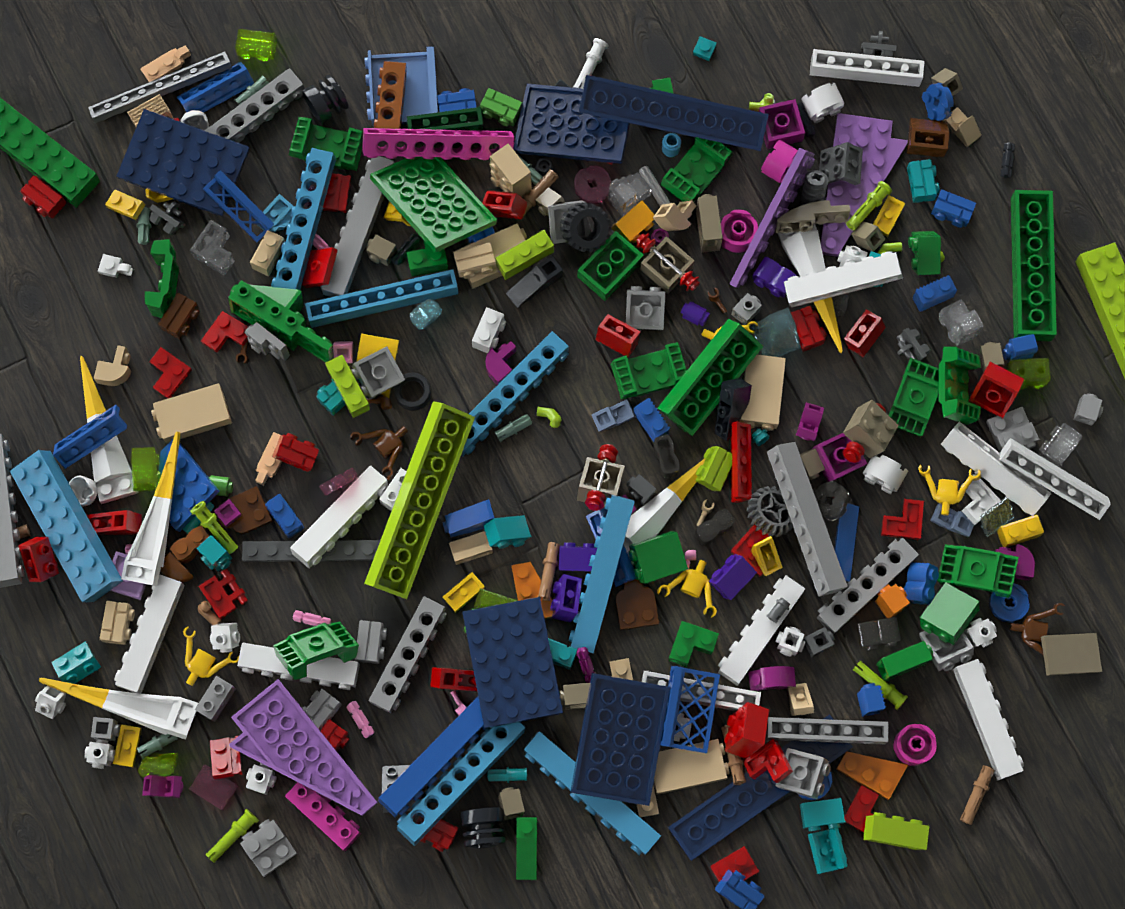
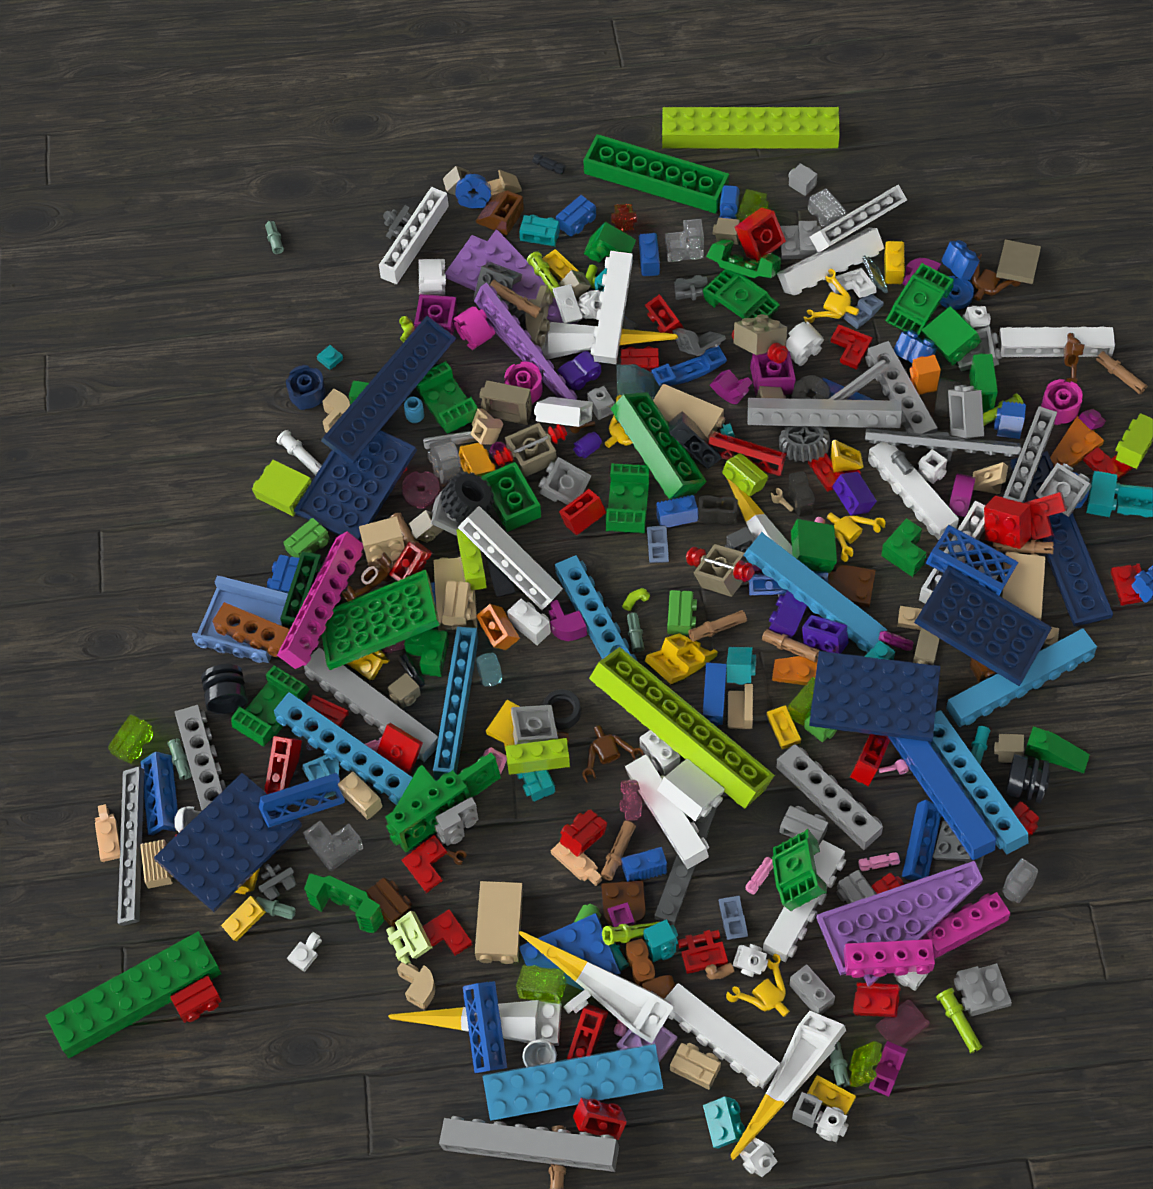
camera: 65 degrees left, 15 degrees down
none -> lime brick [252,460,312,517]
none -> red slope [264,736,302,794]
none -> dark blue brick [286,365,326,410]
none -> tan brick [322,389,350,432]
none -> reddish brown piece [342,552,392,601]
none -> yellowish green plate [386,911,432,965]
none -> white brick [458,506,563,610]
none -> orange brick [476,604,520,650]
none -> medium nougat pin [490,279,542,318]
none -> white brick [534,397,593,427]
none -> white plate [552,284,582,323]
none -> white plate [564,989,591,1014]
none -> medium nougat pin [600,821,636,881]
none -> clear red brick [611,204,637,232]
none -> yellow slope [645,633,718,684]
none -> blue slope [651,346,727,386]
none -> white brick [657,759,725,821]
none -> bright green brick [667,590,697,635]
none -> dark grey bracket [672,328,726,356]
none -> medium nougat pin [688,610,747,642]
none -> sand blue slope [718,896,748,940]
none -> light grey axle [829,360,889,400]
none -> dark pink brick [844,939,935,978]
none -> plate [865,428,1021,457]
none -> blue slope [902,800,941,881]
none -> blue brick [941,240,980,280]
none -> light grey window [948,385,984,438]
none -> clear brick [1002,858,1038,903]
none -> reddish brown piece [1064,333,1085,383]
none -> magenta plate [1079,409,1106,430]

